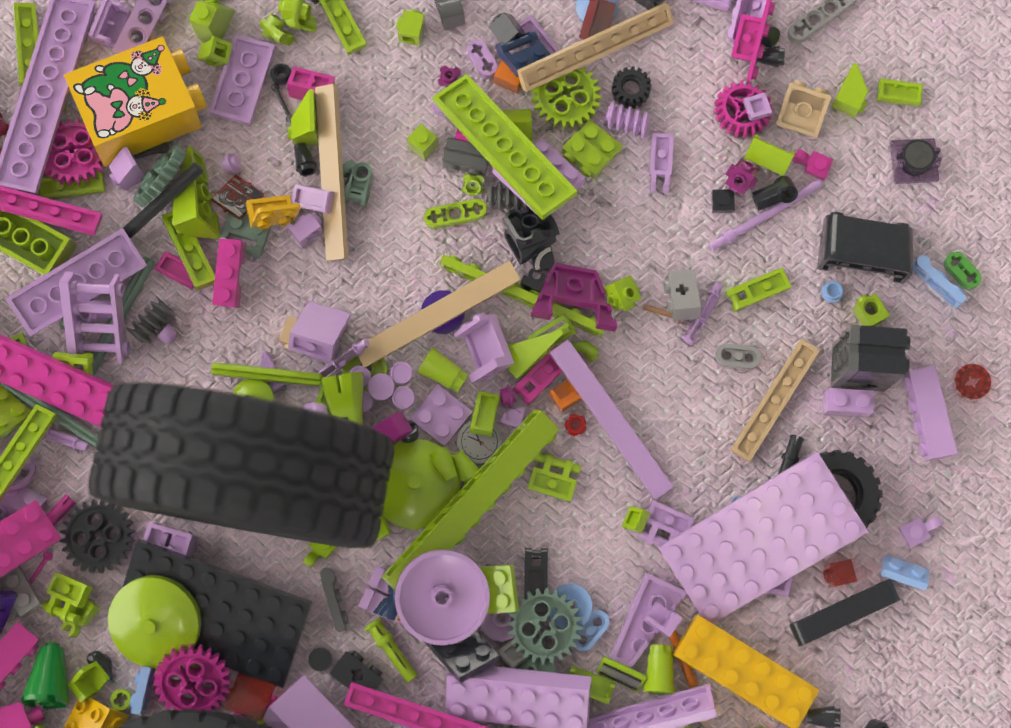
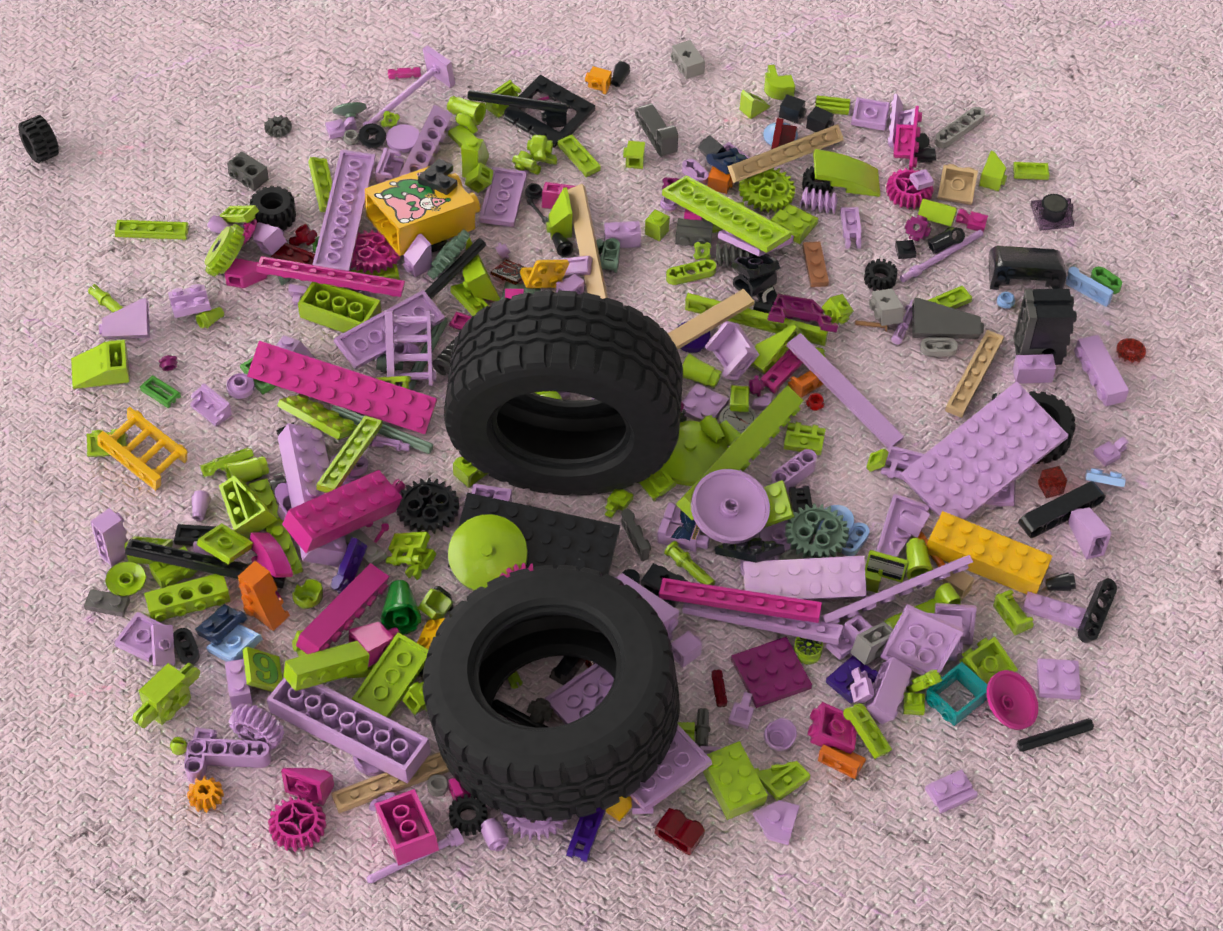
camera: 10 degrees left, 25 degrees down
none -> black plate [418,159,457,195]
none -> lavender brick [604,221,641,248]
none -> lavender beam [771,449,817,491]
none -> nougat plate [802,241,829,287]
none -> lime slope [813,149,880,197]
none -> black tyre [864,259,898,291]
none -> dark grey slope [912,298,984,339]
none -> lavender slope [1068,507,1112,560]

